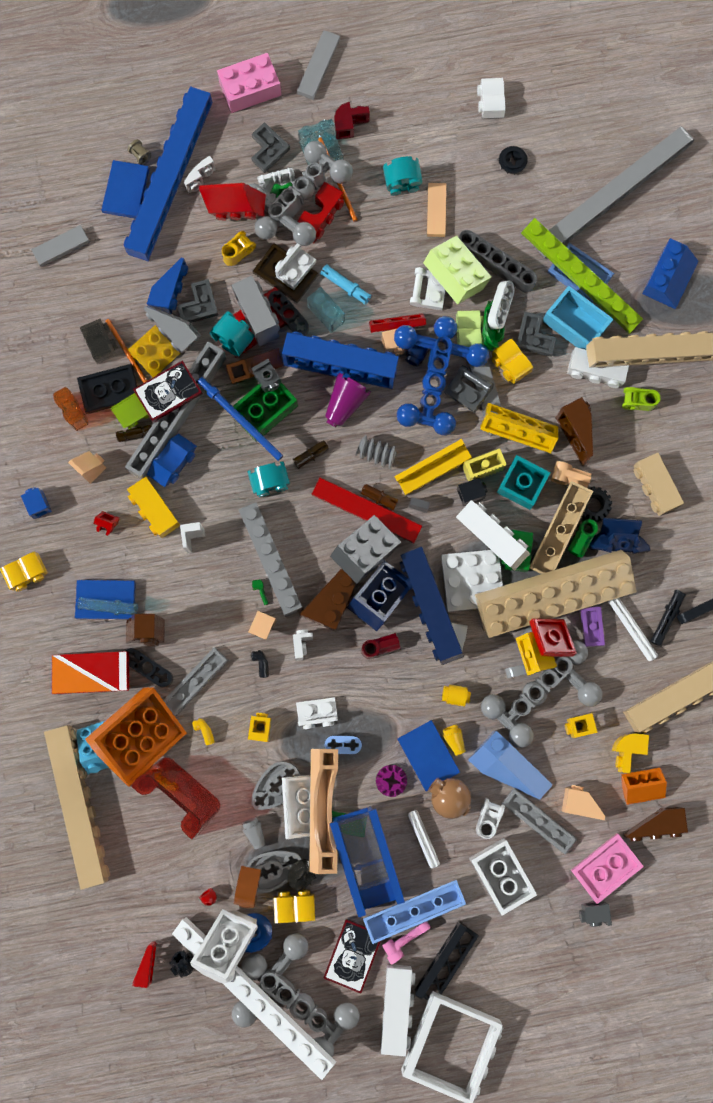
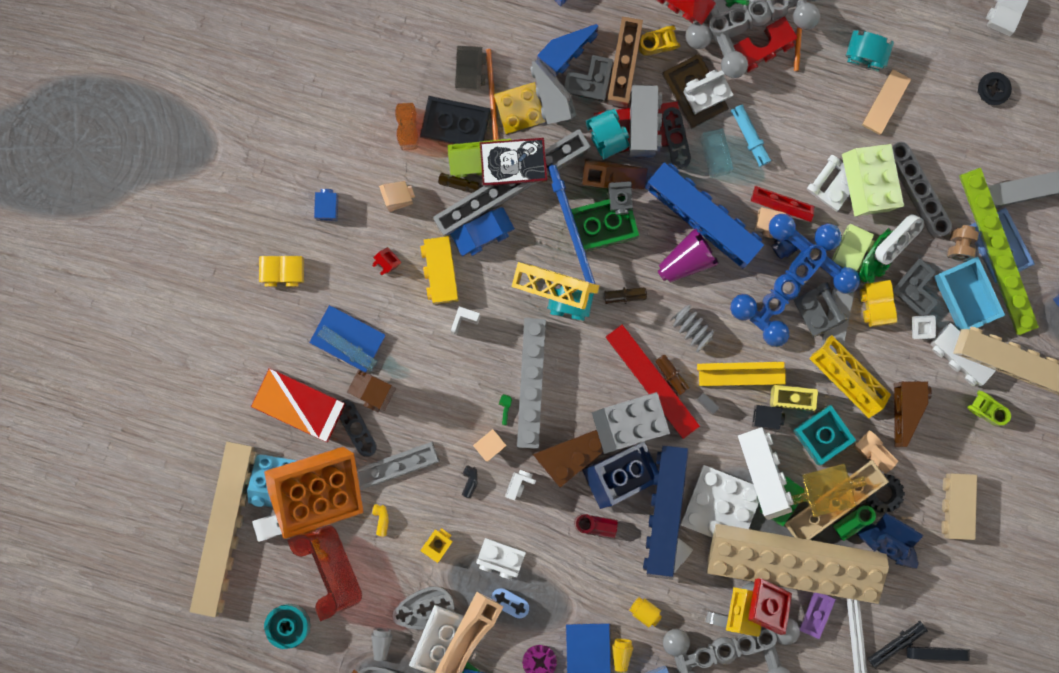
camera: 25 degrees right, 5 degrees up
none -> white piece [252,515,282,542]
none -> teal brick [264,603,310,649]
none -> yellow fence [512,262,600,309]
none -> medium nougat brick [607,16,643,108]
none -> clear yellow plate [792,464,867,517]
none -> white tile [912,315,936,339]
none -> medium nougat brick [947,225,979,261]

